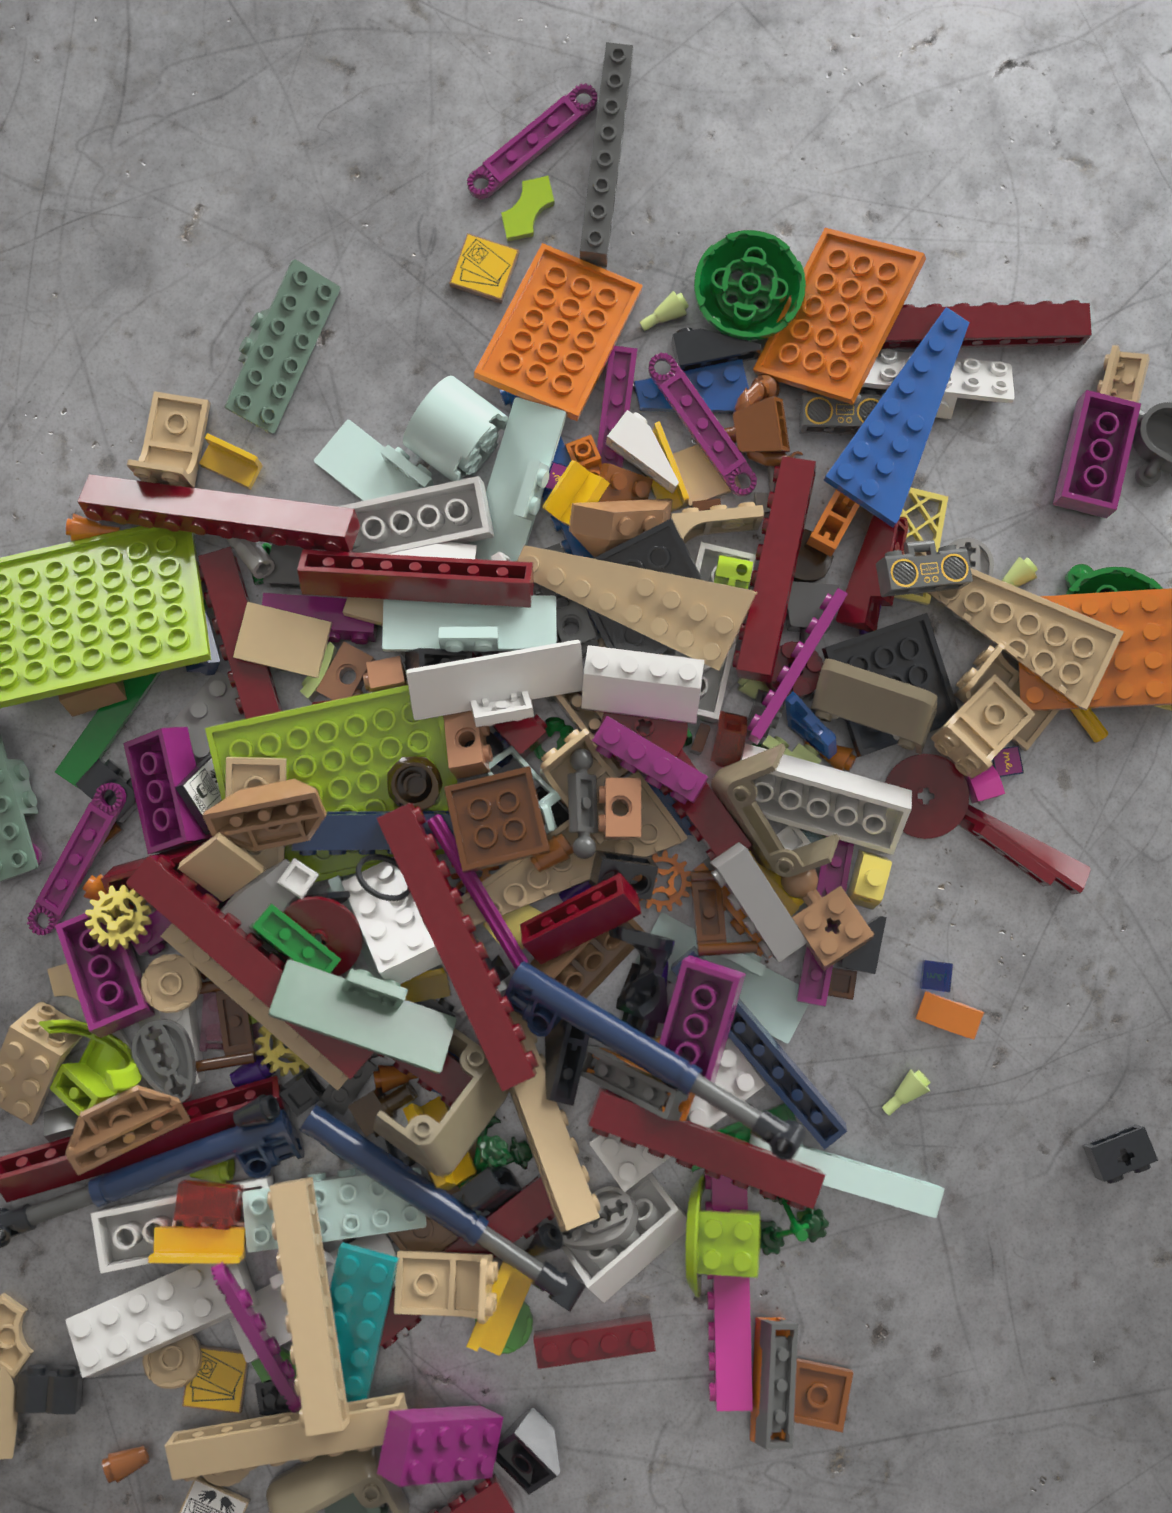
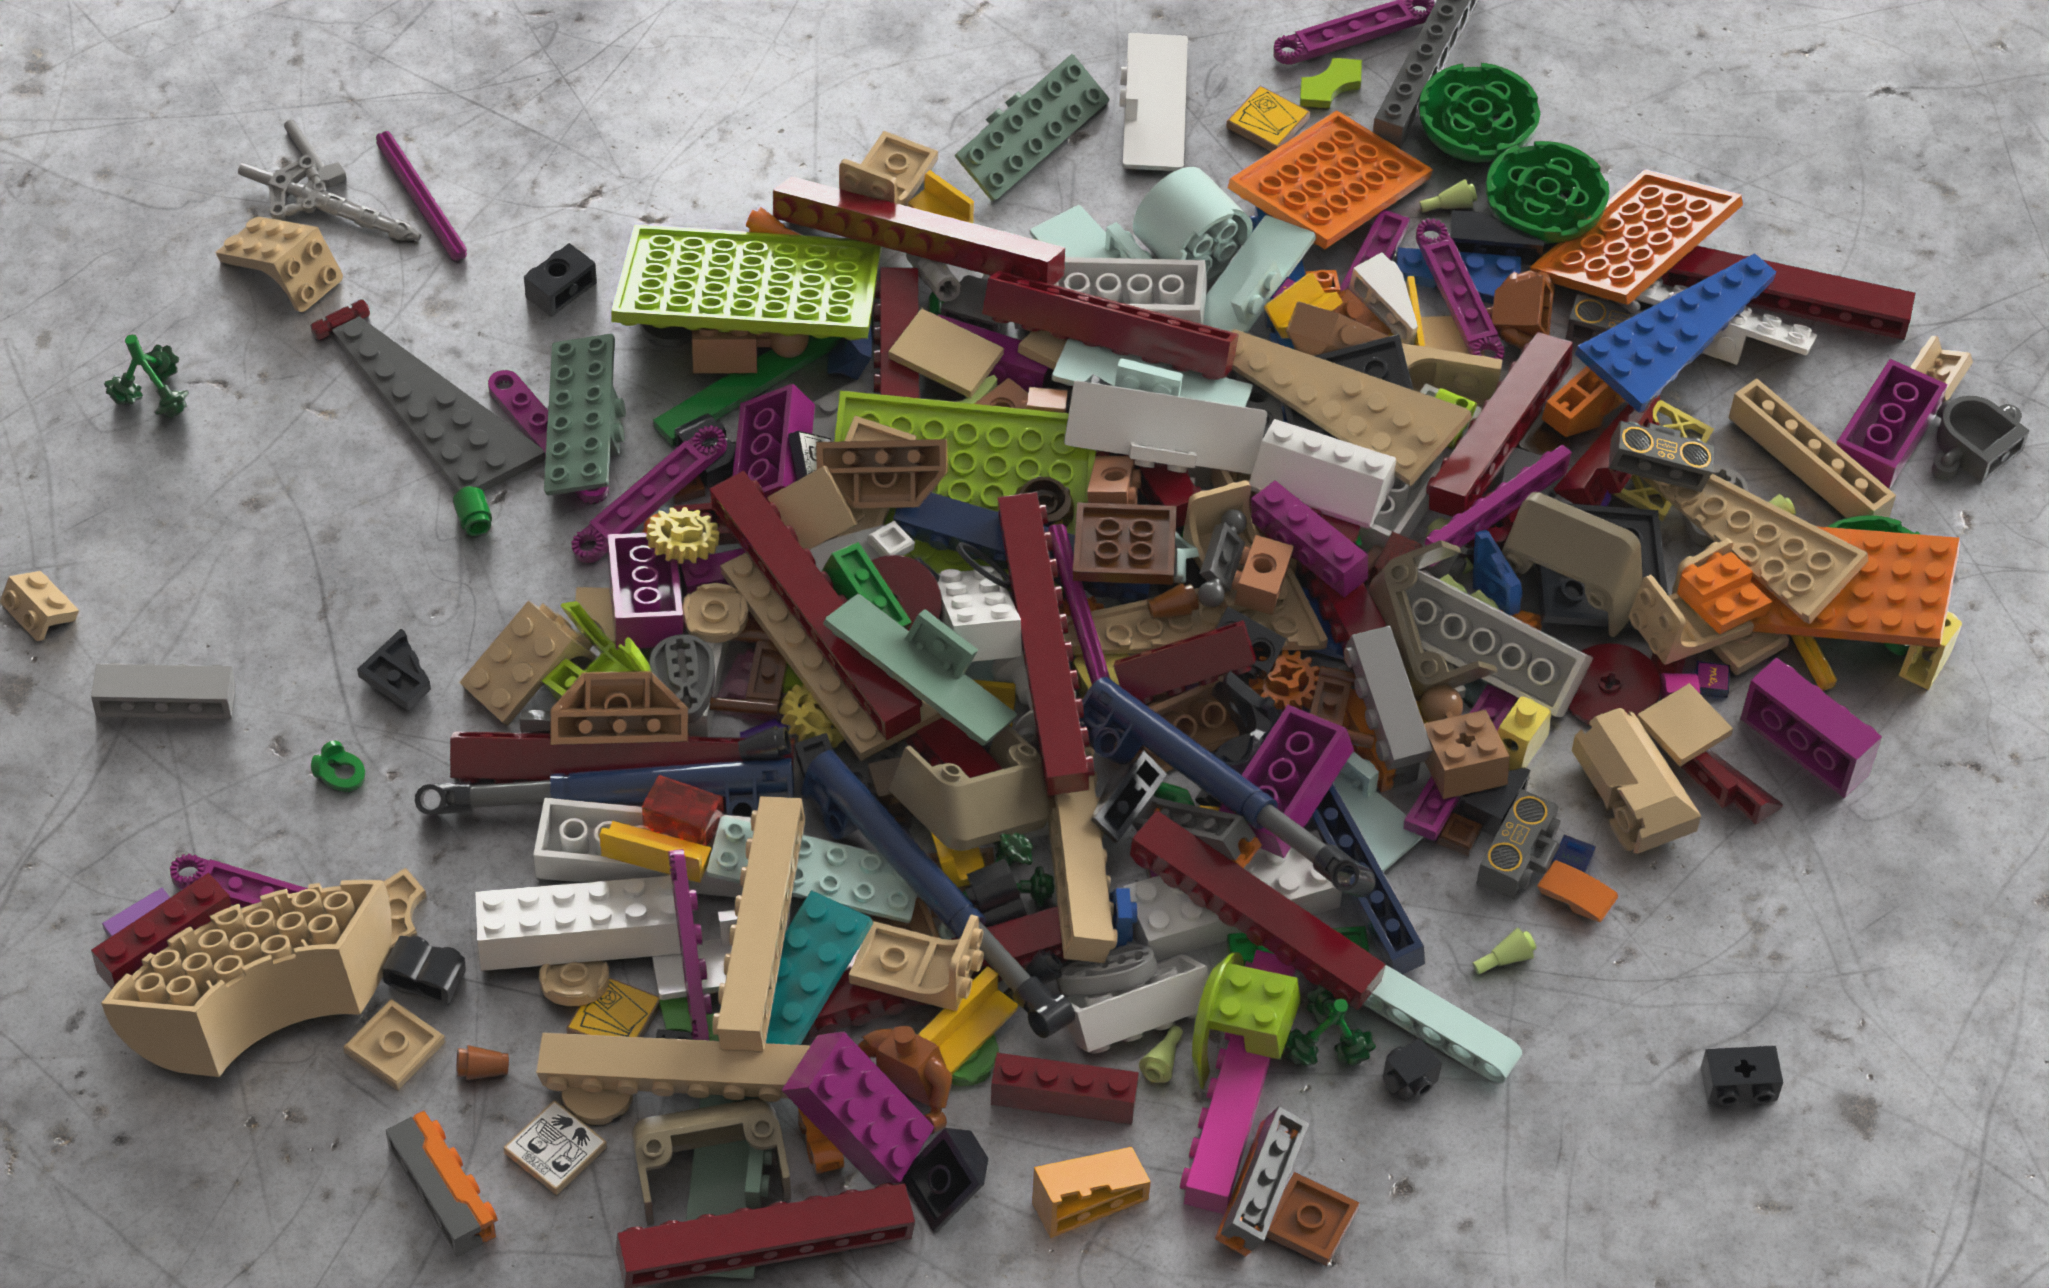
camera: 15 degrees right, 30 degrees down
none -> tan tile [343,999,446,1091]
none -> dark orange torso [858,1026,952,1135]
none -> light orange wedge [1032,1147,1151,1238]
none -> blue wing [1109,888,1137,947]
none -> white bracket [1119,33,1188,171]
none -> yellowish green cone [1139,1025,1183,1083]
none -> black brick [1383,1038,1442,1102]
none -> green brick [1419,63,1541,163]
none -> dark grey piece [1476,789,1561,899]
none -> tan brick [1571,708,1701,854]
none -> tan tile [1637,683,1733,766]
none -> orange plate [1677,552,1772,635]
none -> tan brick [1728,378,1896,518]
none -> magenta brick [1740,657,1882,799]

